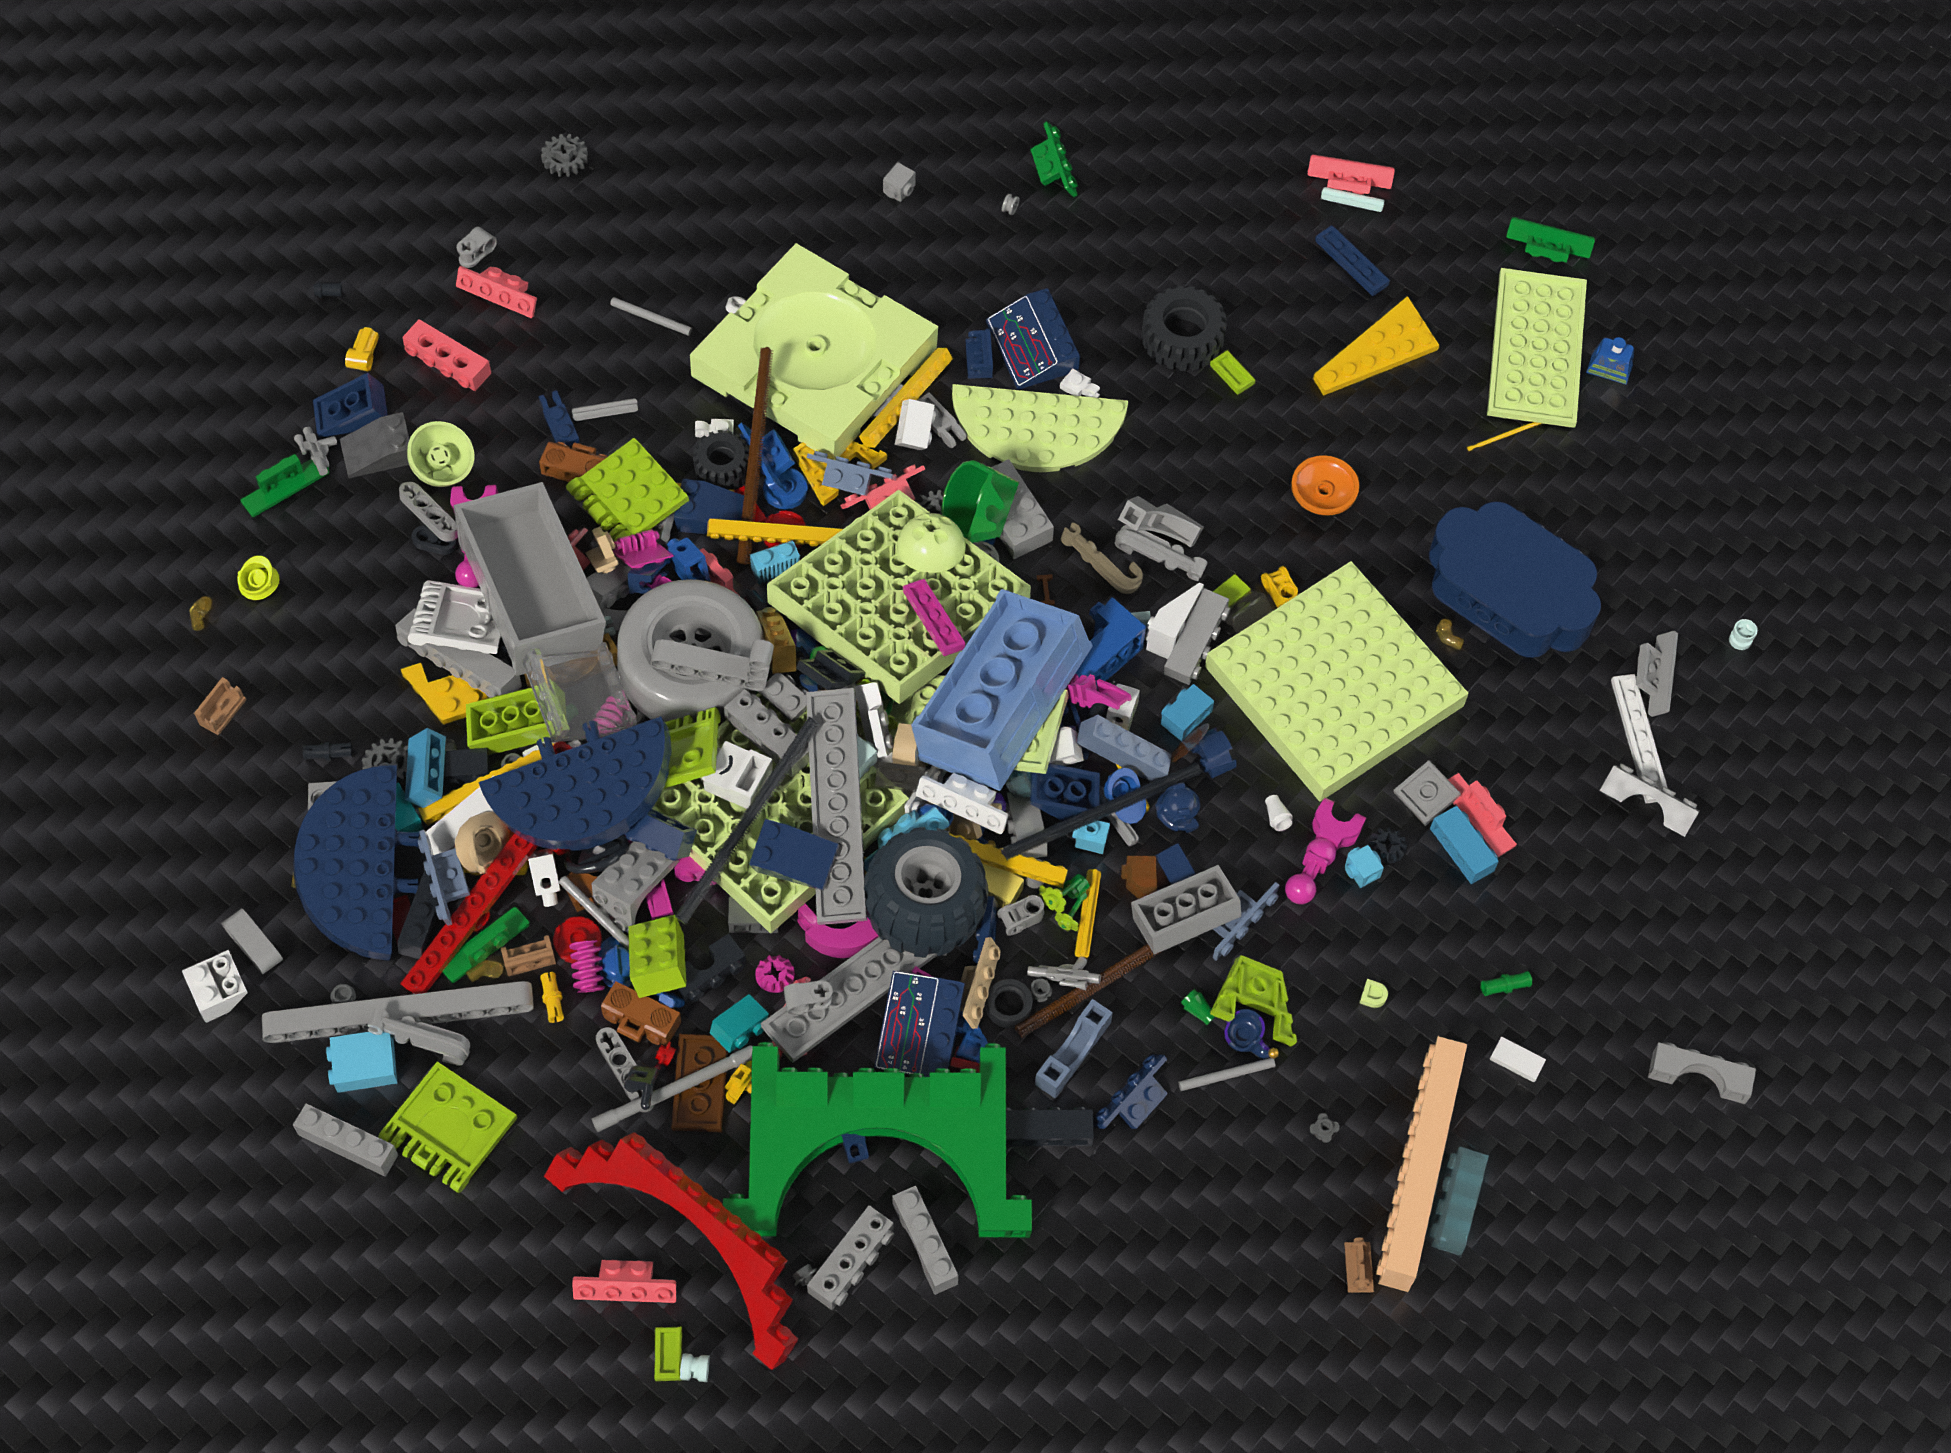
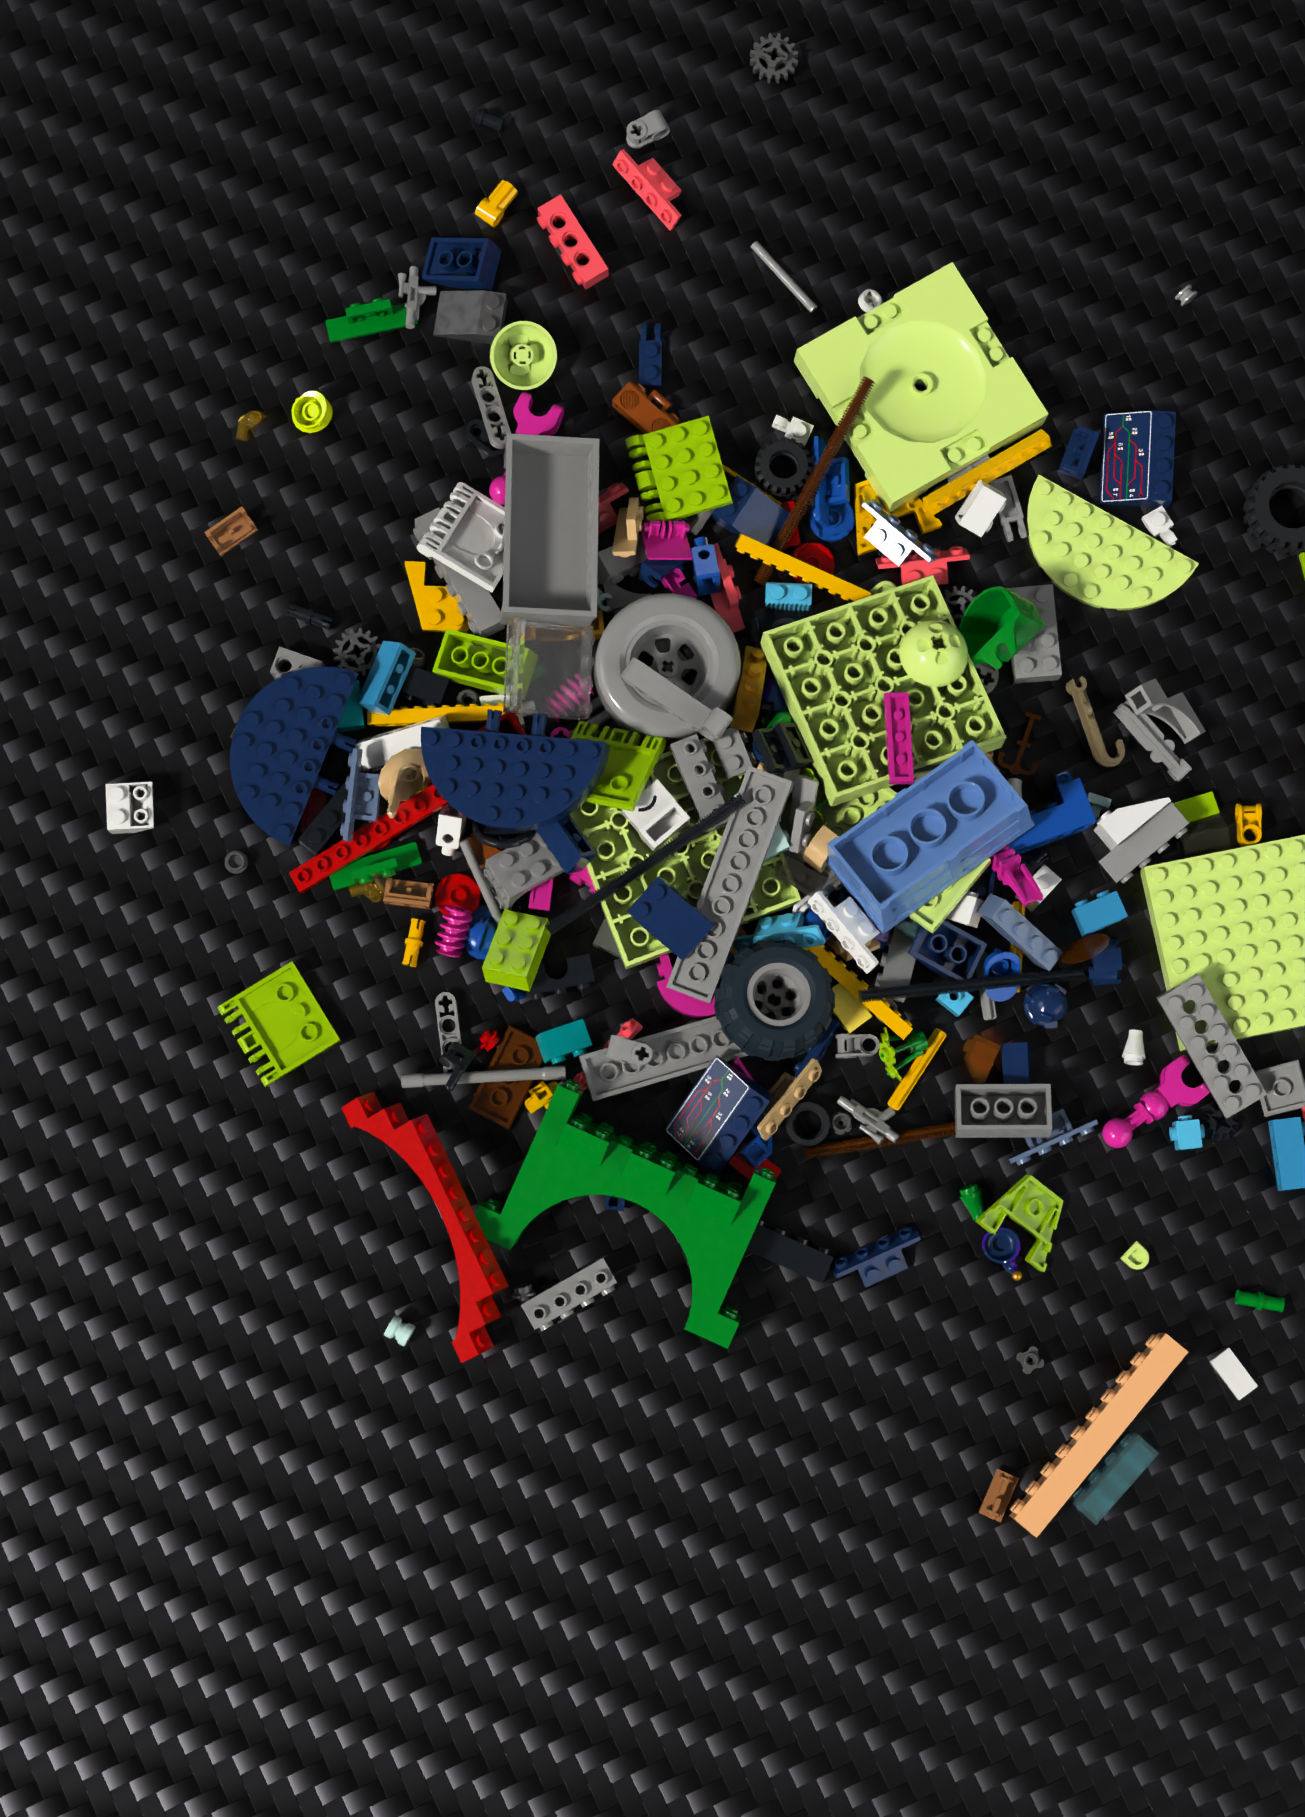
camera: 30 degrees right, 20 degrees up
light grey beam [222,908,283,975] -> none
light grey beam [262,982,534,1043] -> none
light grey brick [293,1104,398,1177] -> none
medium azure brick [326,1032,398,1093] -> none
light grey piece [368,1008,470,1065] -> none
light grey axle [572,398,638,421] -> none
coral bracket [573,1260,677,1303] -> none
dark orange piece [601,981,682,1046] -> none
lime tile [655,1327,682,1381] -> none
dark pink gear [756,955,795,993] -> none
light grey brick [883,162,915,202] -> none
light grey arch [893,1186,958,1295] -> none
green bracket [1031,121,1078,197] -> none
sand blue arch [1035,999,1113,1098] -> none
light grey bar [1178,1058,1275,1091] -> none
none -> light grey plate [1156,974,1267,1118]

